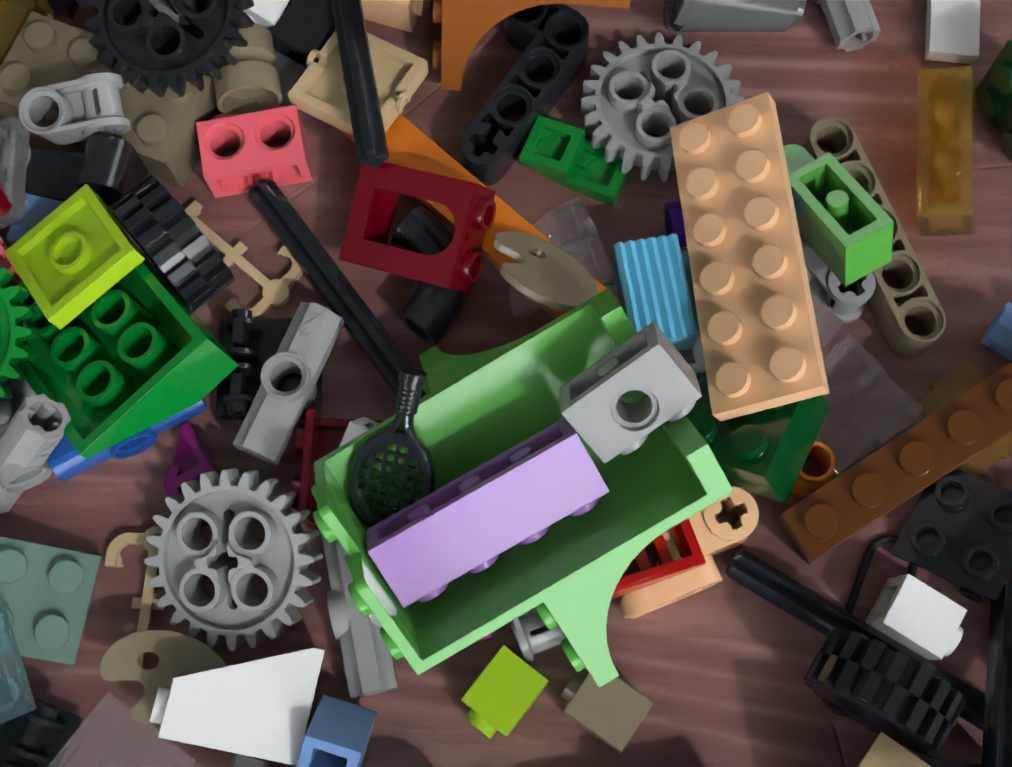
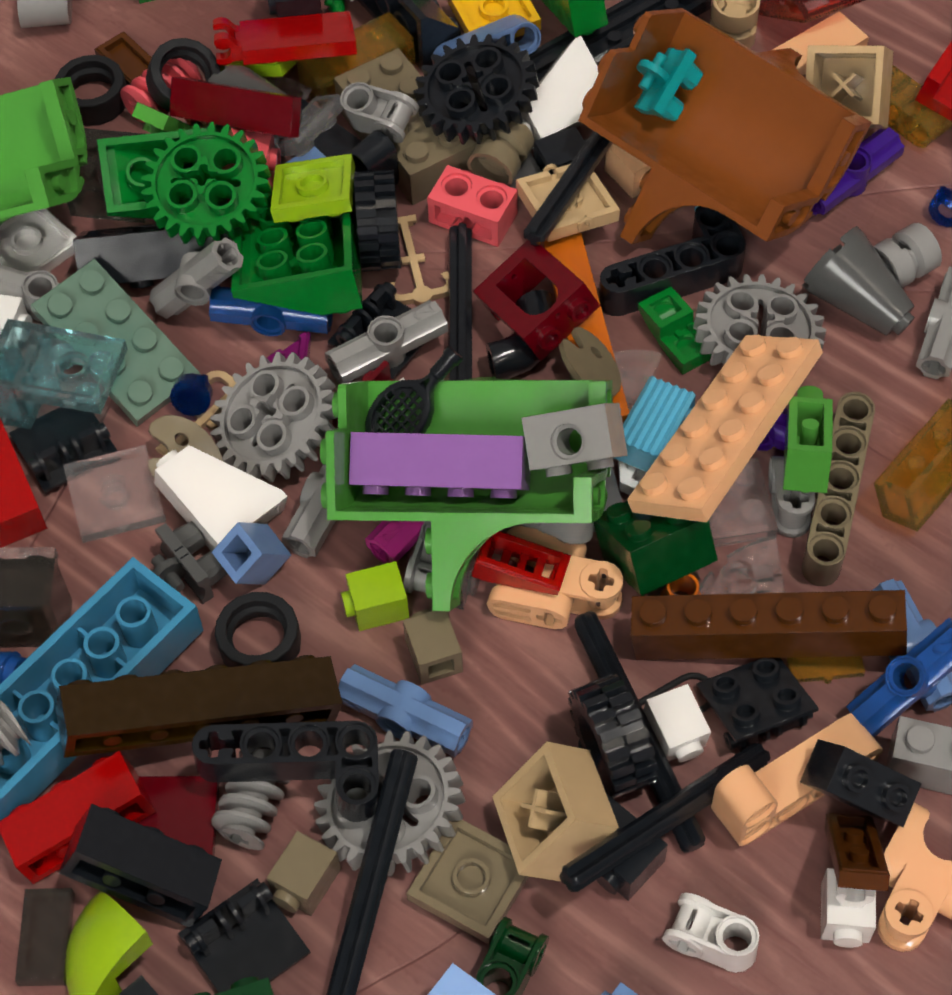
camera: 35 degrees right, 15 degrees down
none -> clear blue tile [170,373,213,416]

